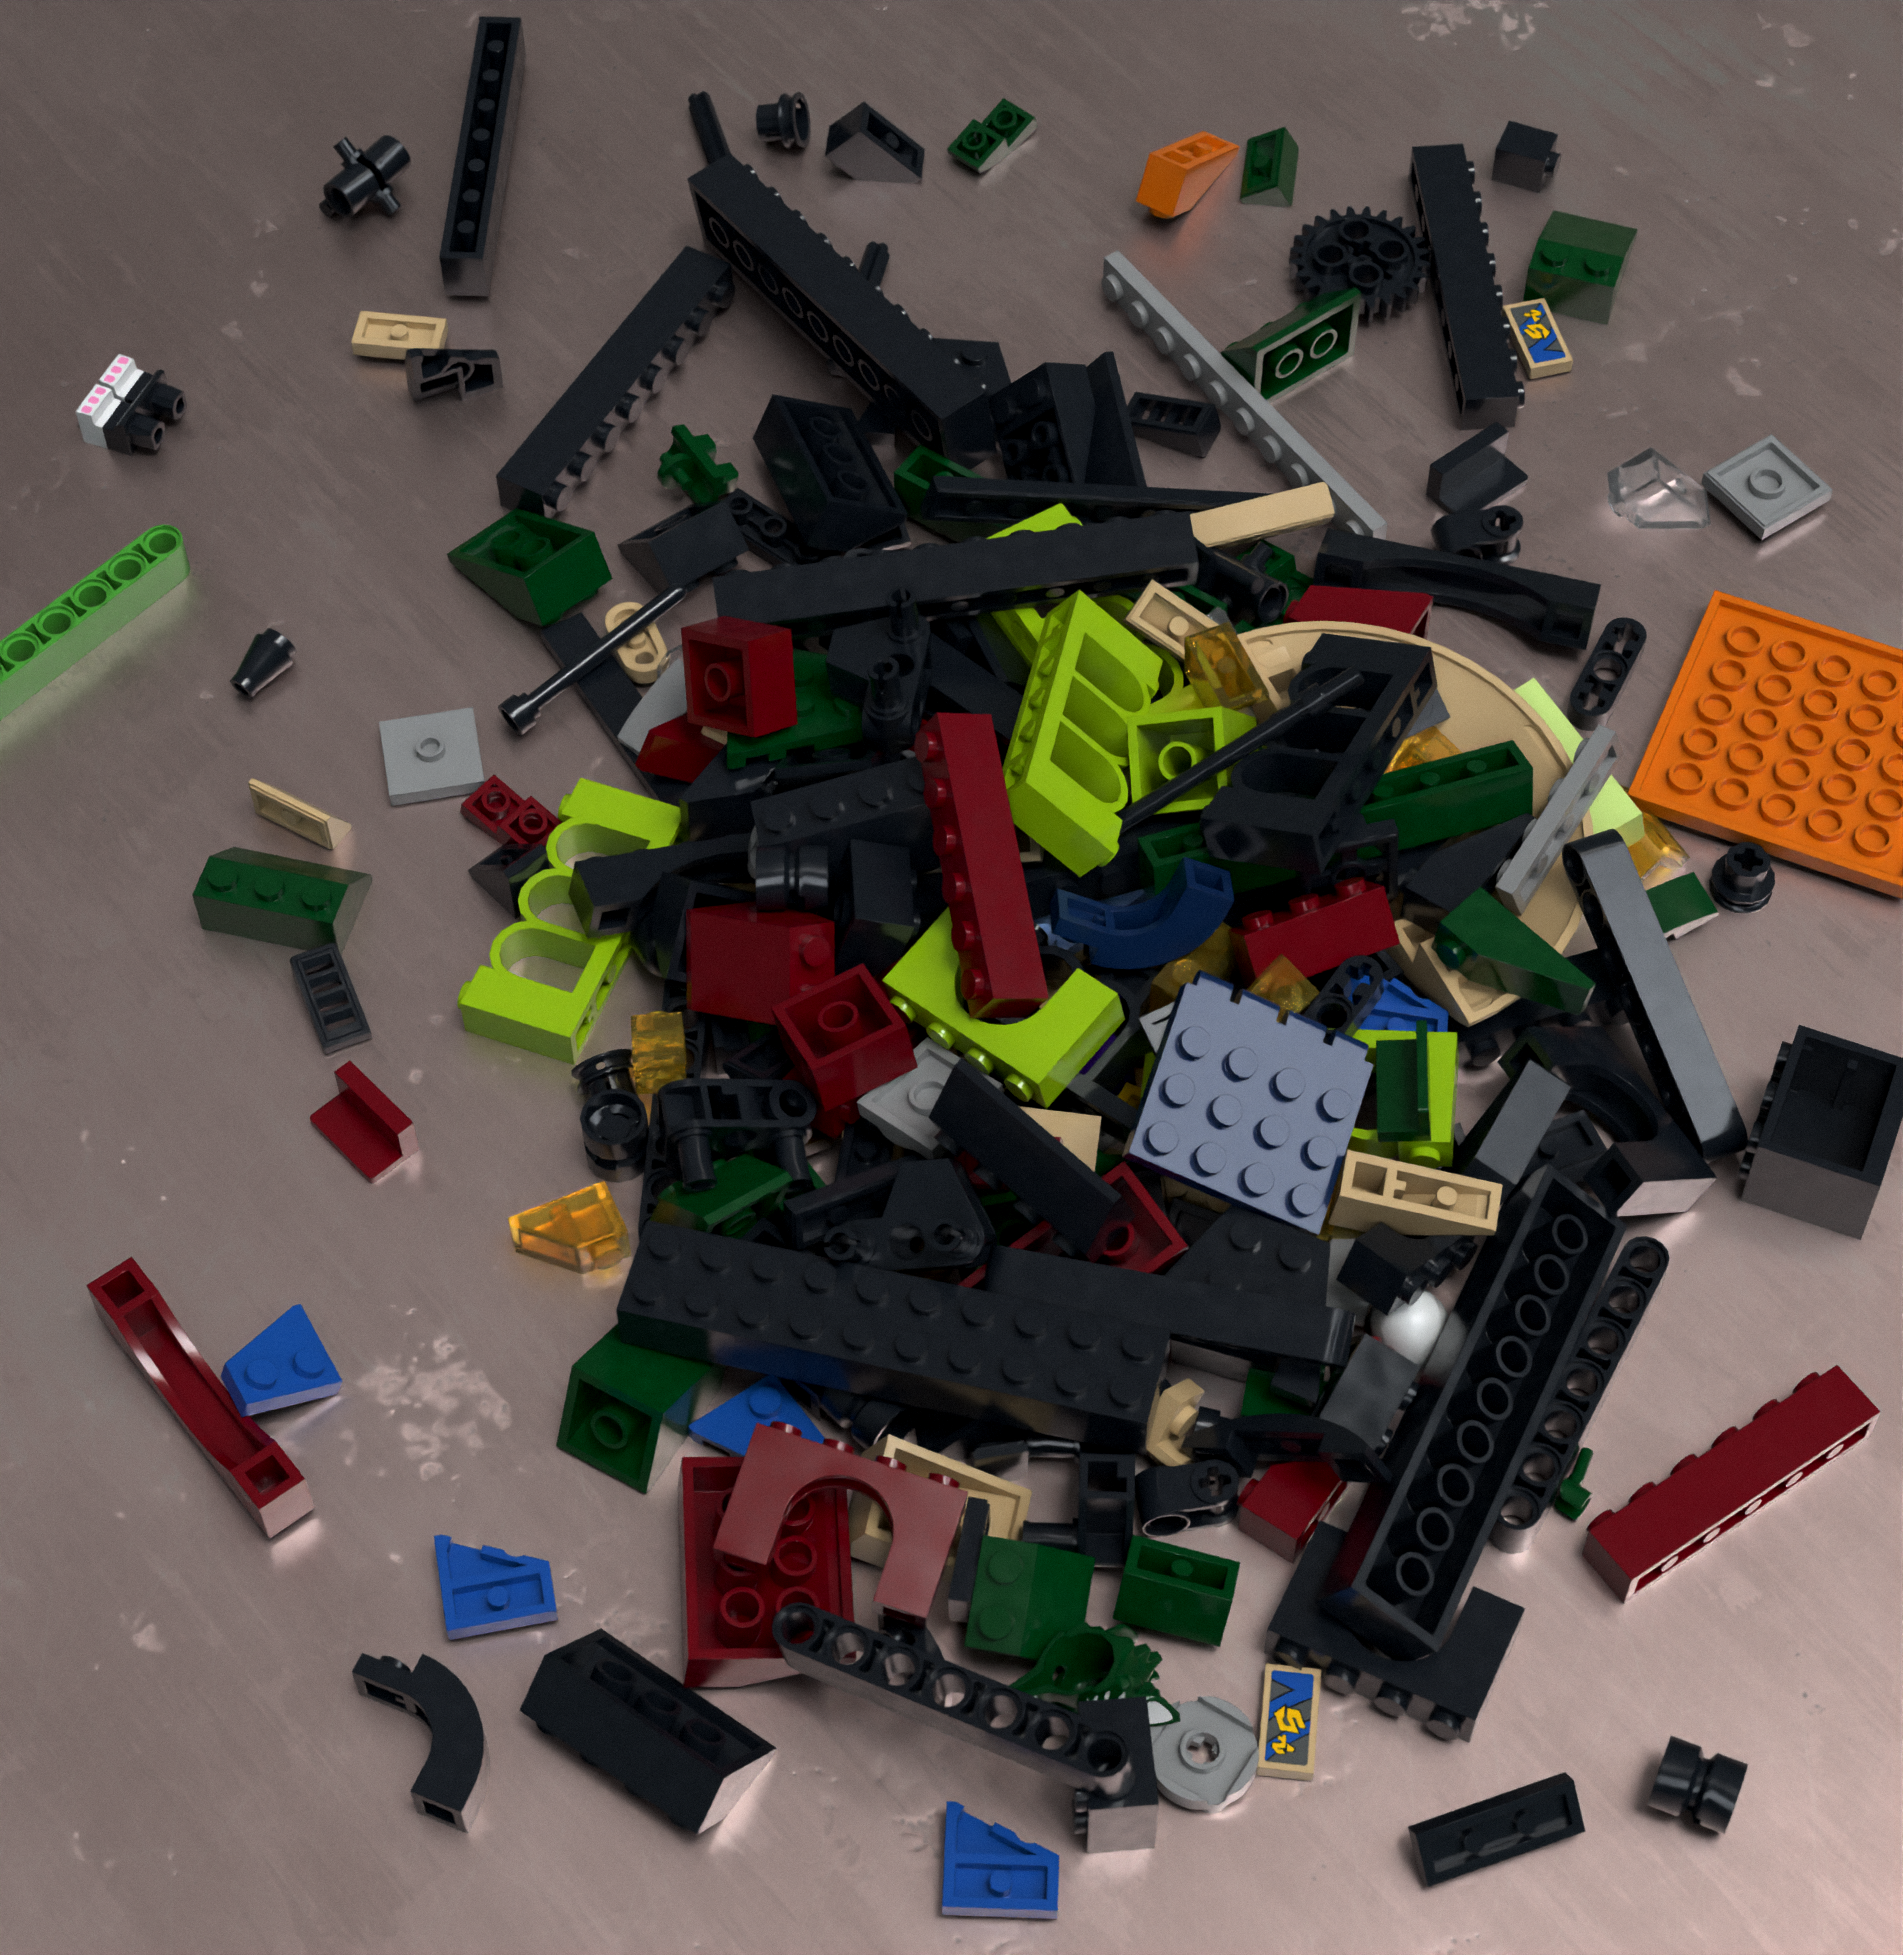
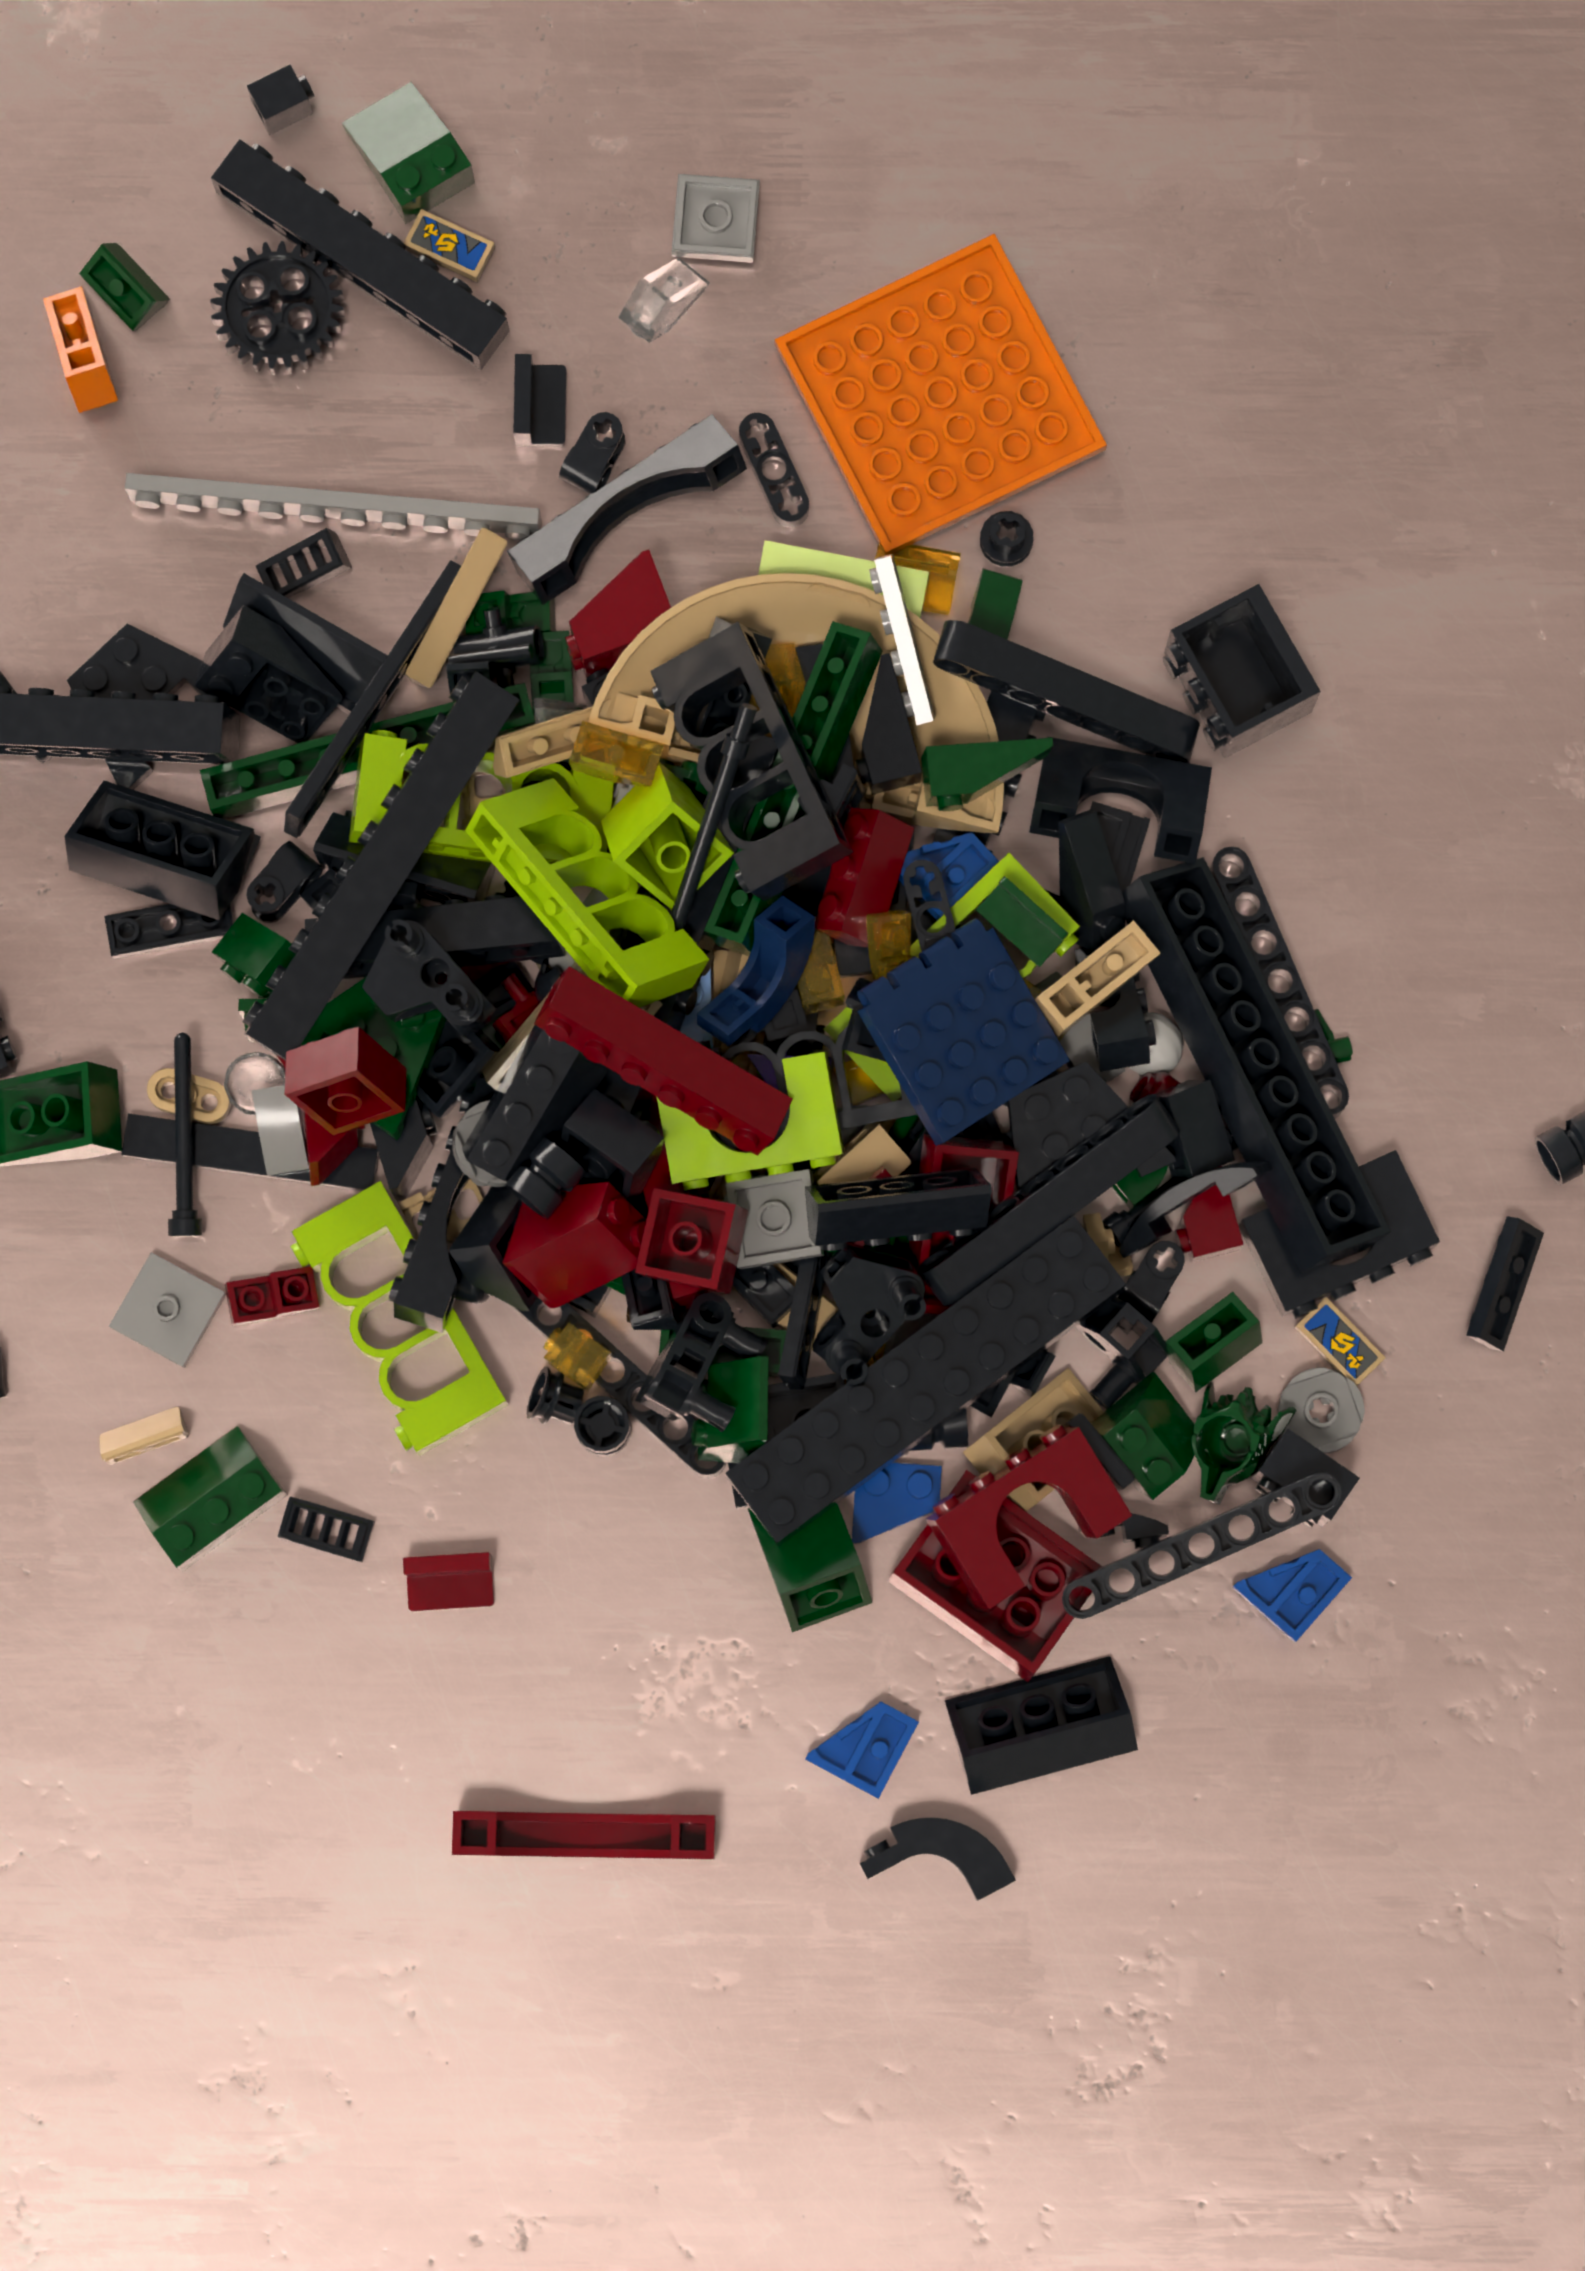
camera: 50 degrees left, 25 degrees up
blue wing [220,1304,343,1417] -> none
black slope [468,844,550,919] -> none
clear yellow slope [507,1181,631,1275] -> none
black slope [617,500,749,593] -> none
dark green hips [657,424,739,503] -> none
dark green slope [1221,287,1361,404] -> none
dark red brick [1582,1365,1881,1604] -> none

